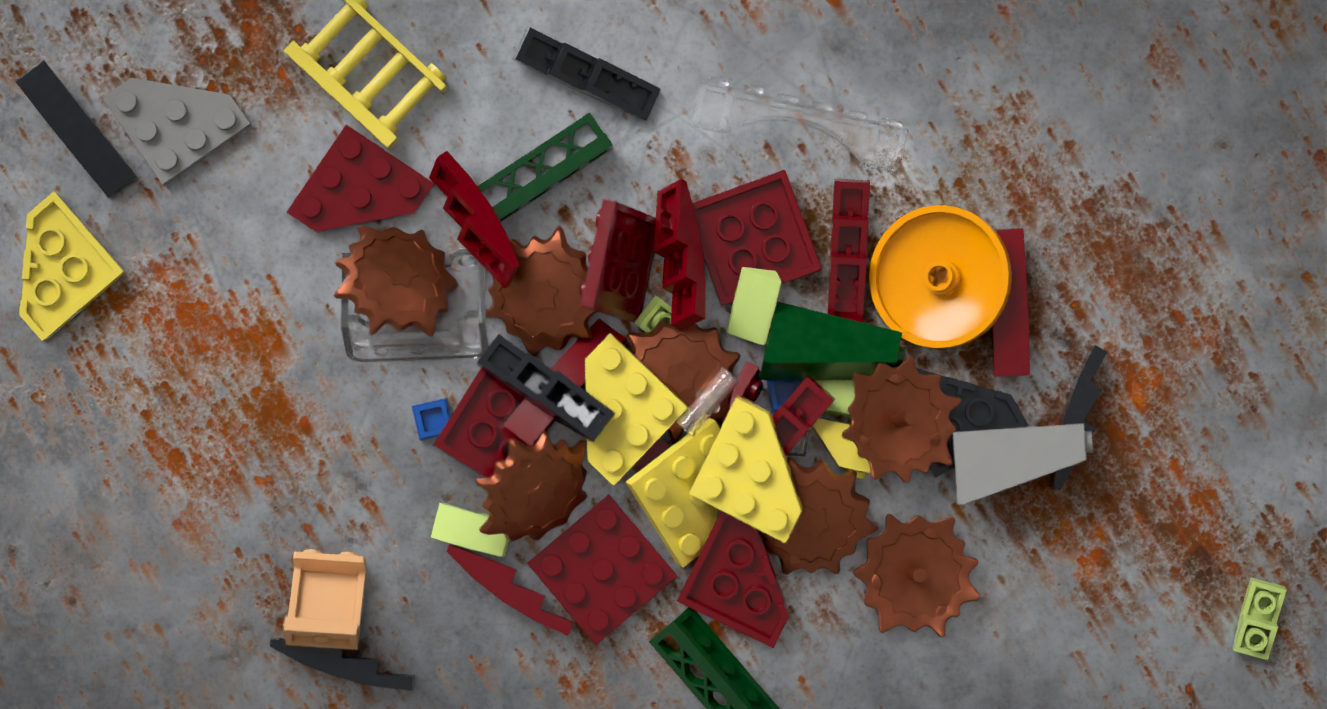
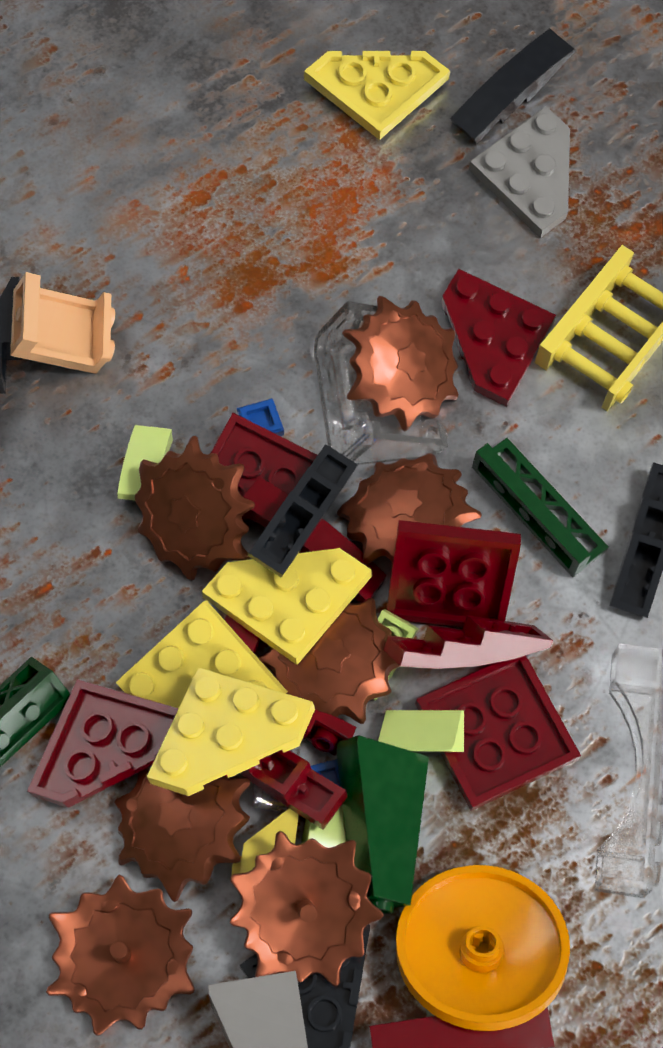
camera: 85 degrees right, 20 degrees down
dark red slope [429,151,519,288] -> none
dark red slope [447,544,574,636] -> none
dark red plate [527,494,677,645] -> none
clear pin [676,367,739,437] -> none
dark red slope [827,178,870,322] -> none

